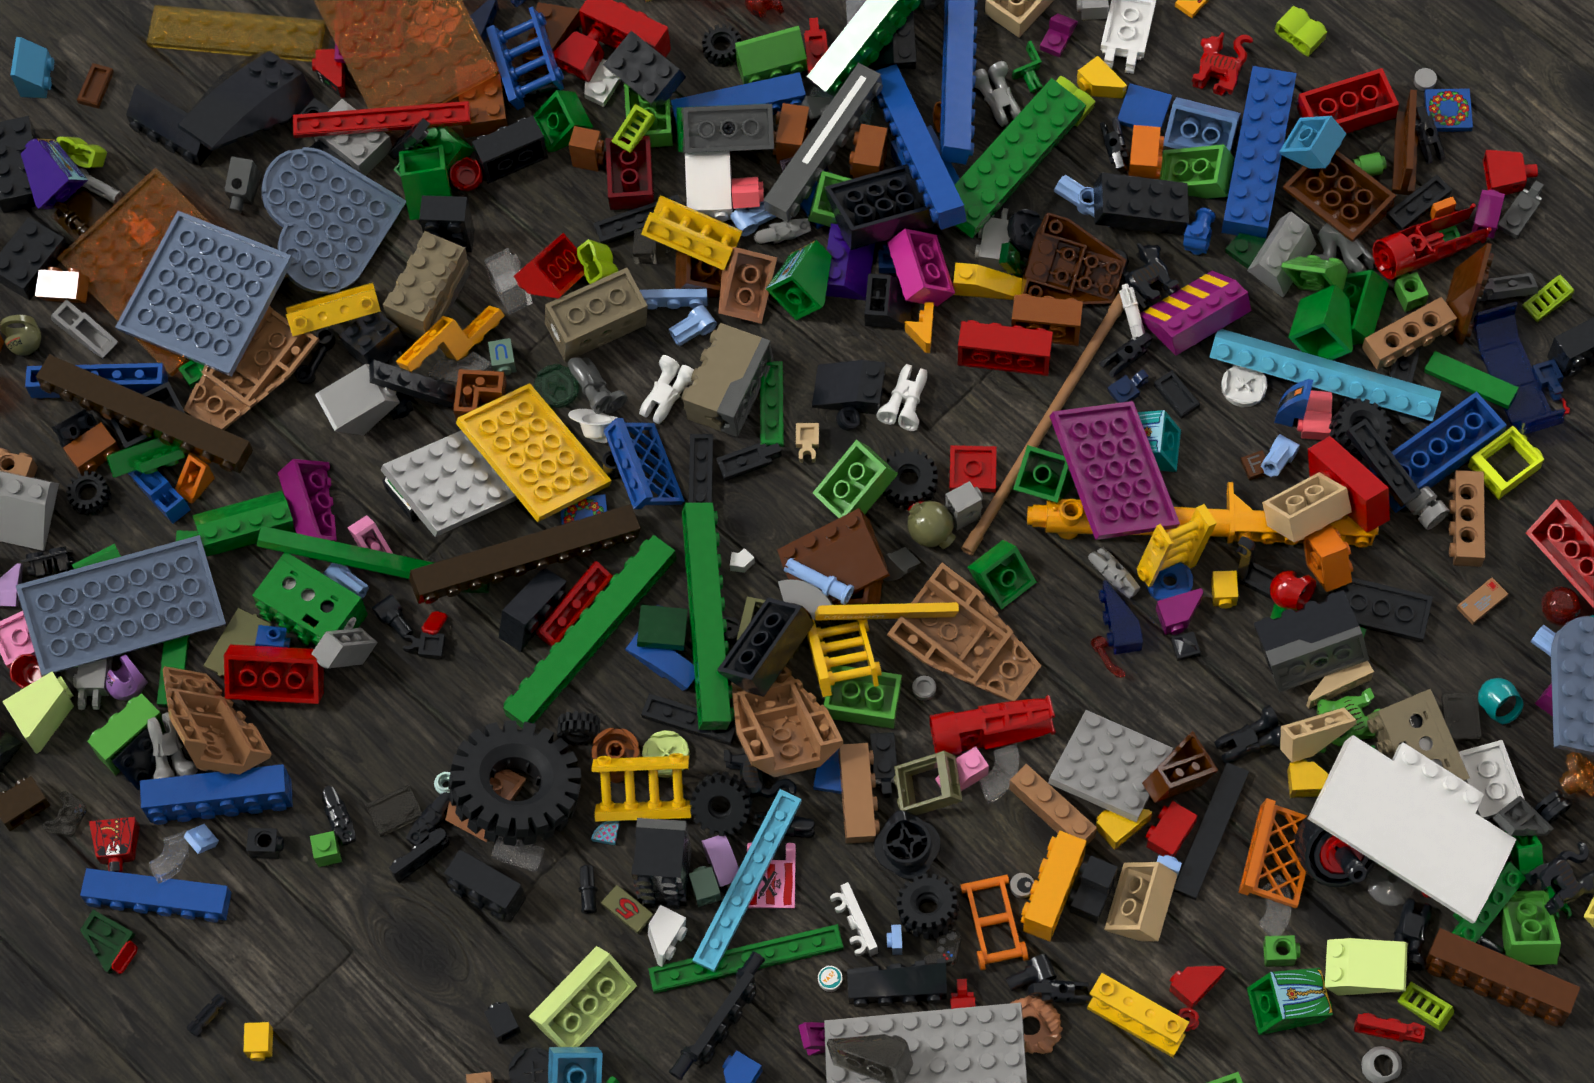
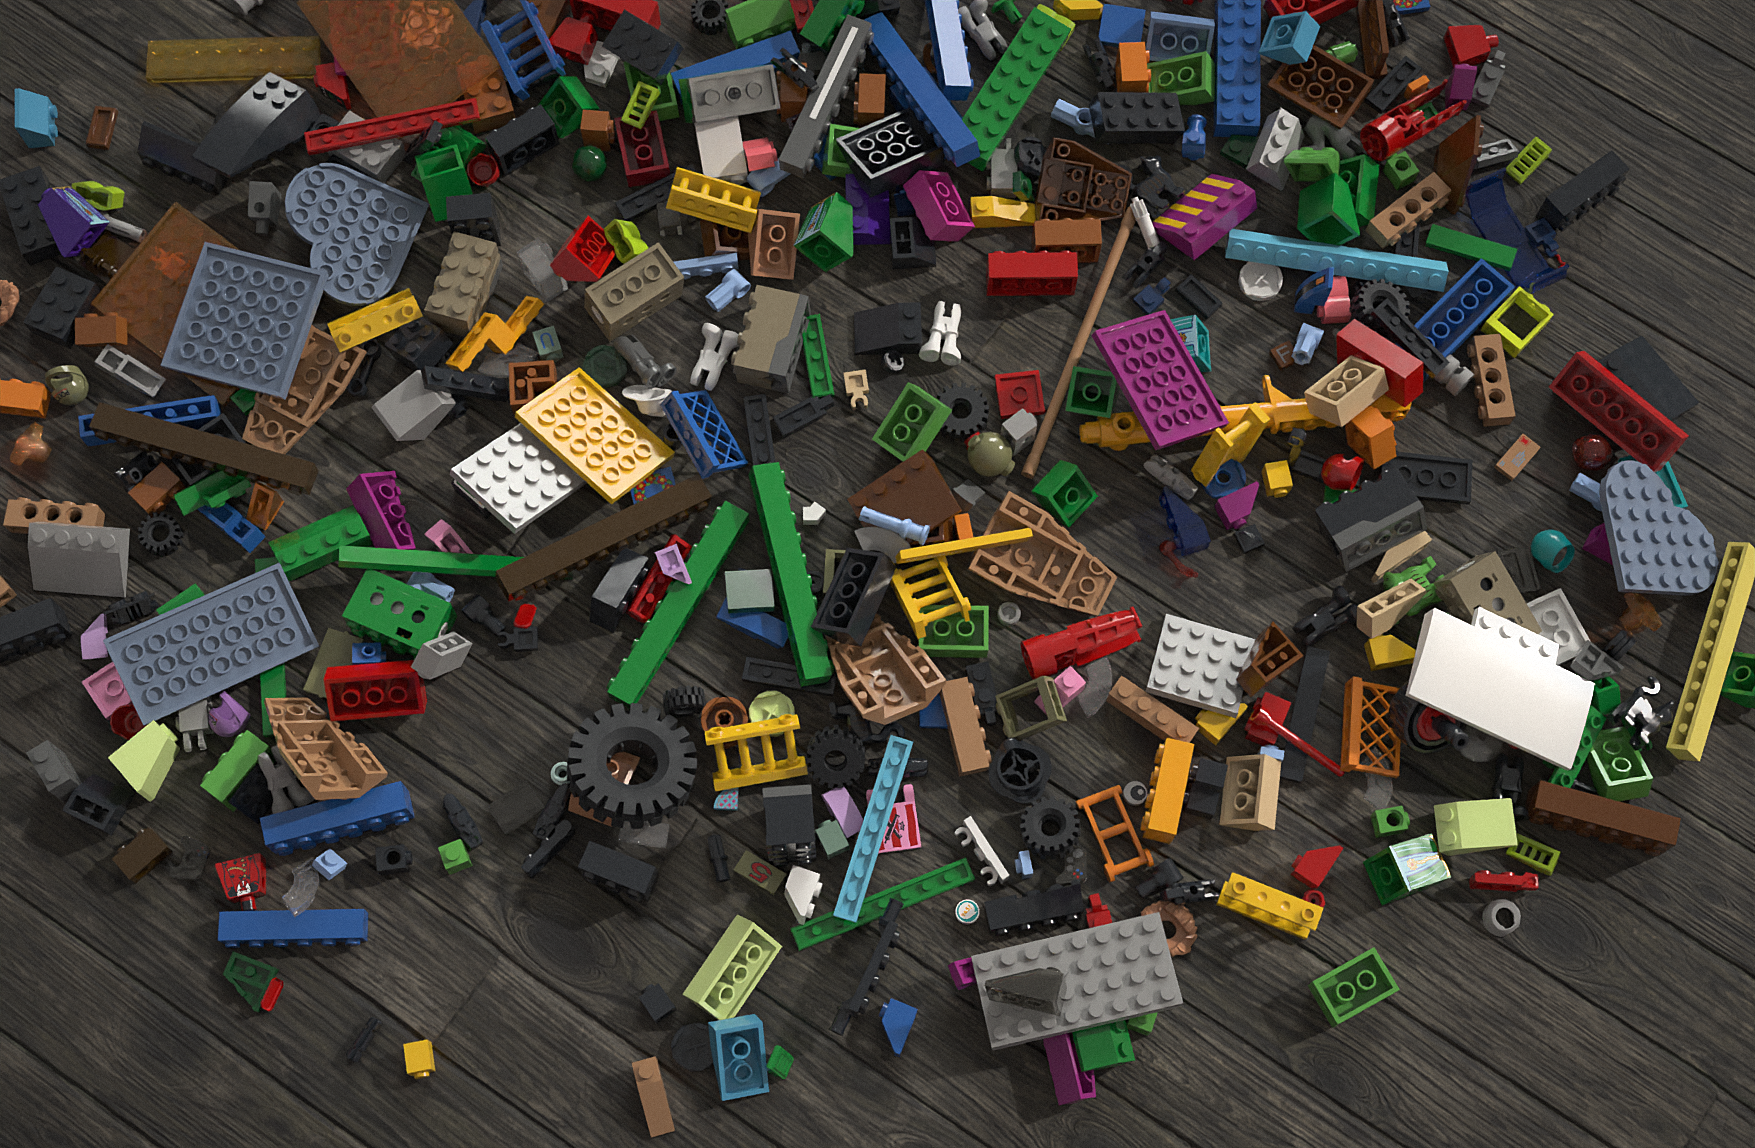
camera: 15 degrees left, 5 degrees up
light grey hinge [753,218,811,244] -> none
light orange slope [905,302,934,353] -> none
none -> dark green helmet [572,145,607,182]
none -> lavender slope [655,544,692,584]
none -> black hinge [770,48,819,93]
none -> orange piece [953,513,974,540]
none -> red piece [1250,705,1345,777]

